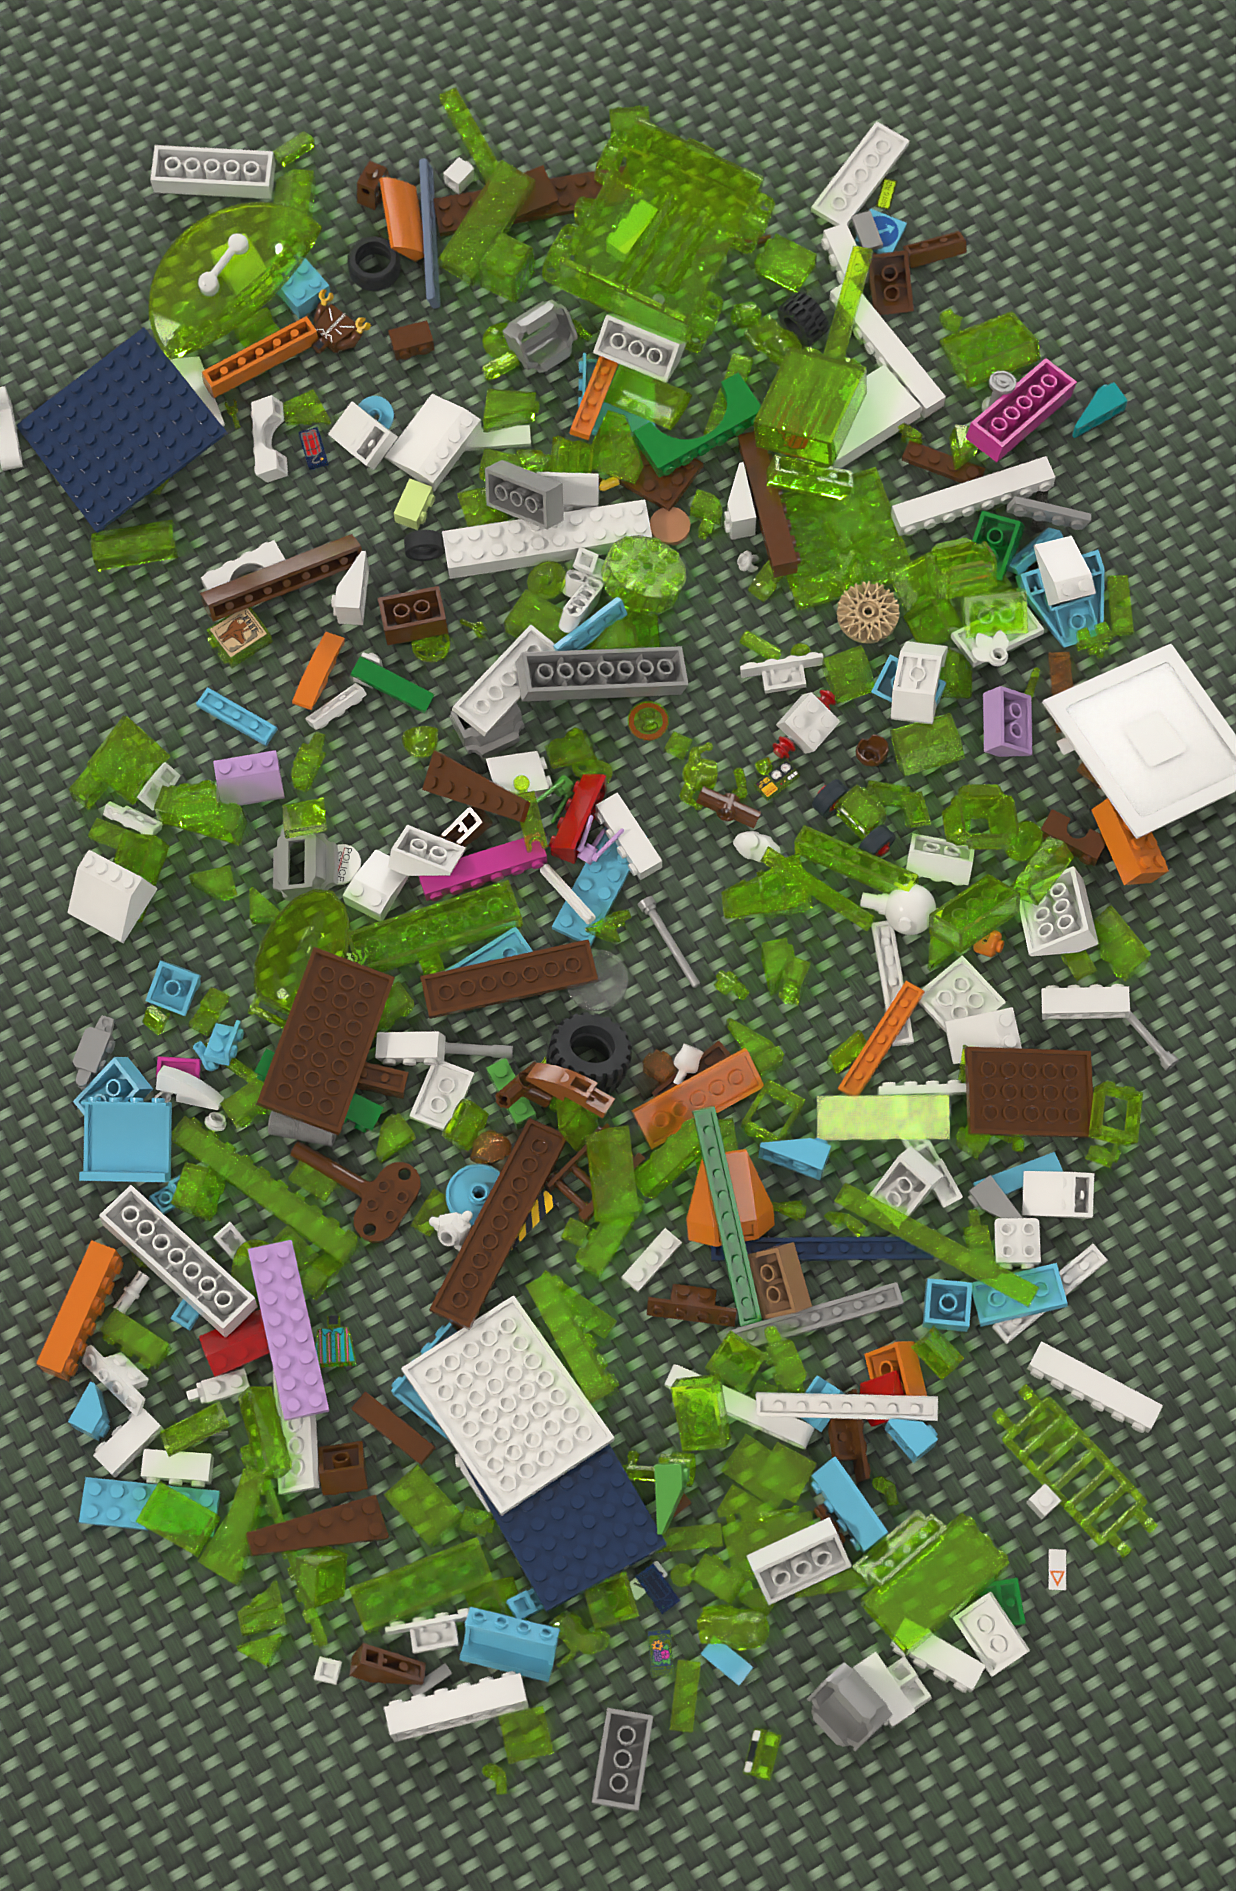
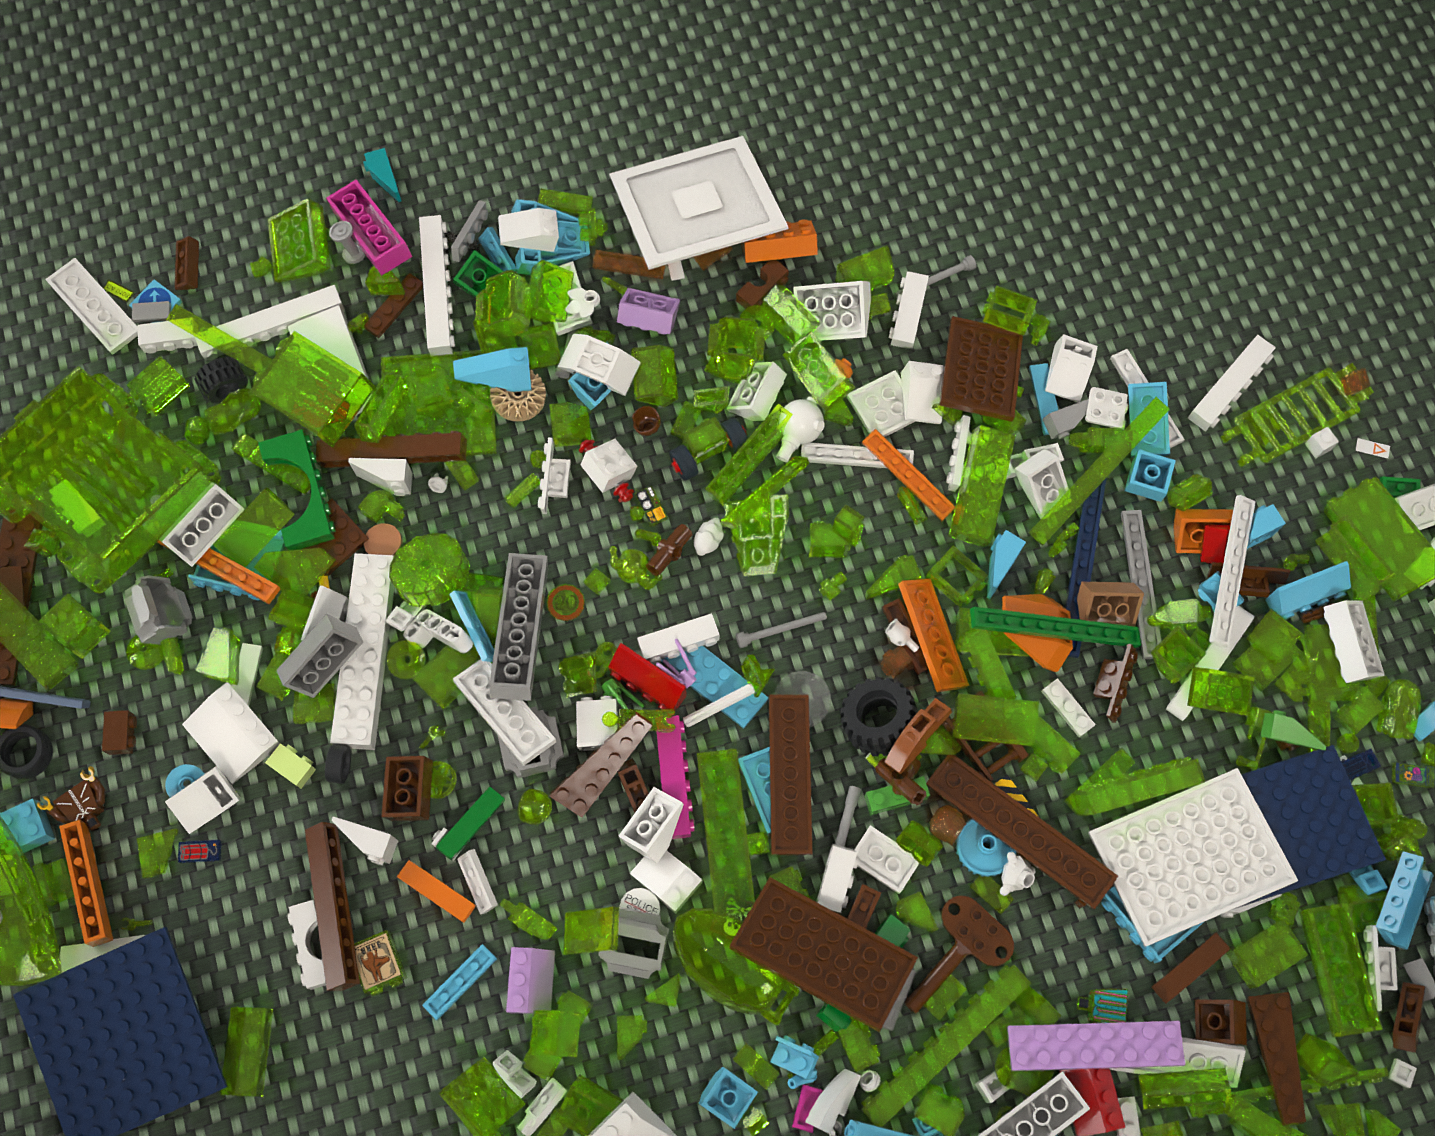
camera: 80 degrees left, 0 degrees up
white arch [251,395,288,483] -> none
reddish brown slope [866,250,914,315] -> none
none -> medium azure wedge [453,347,531,392]
none -> clear orange slope [1341,368,1370,396]

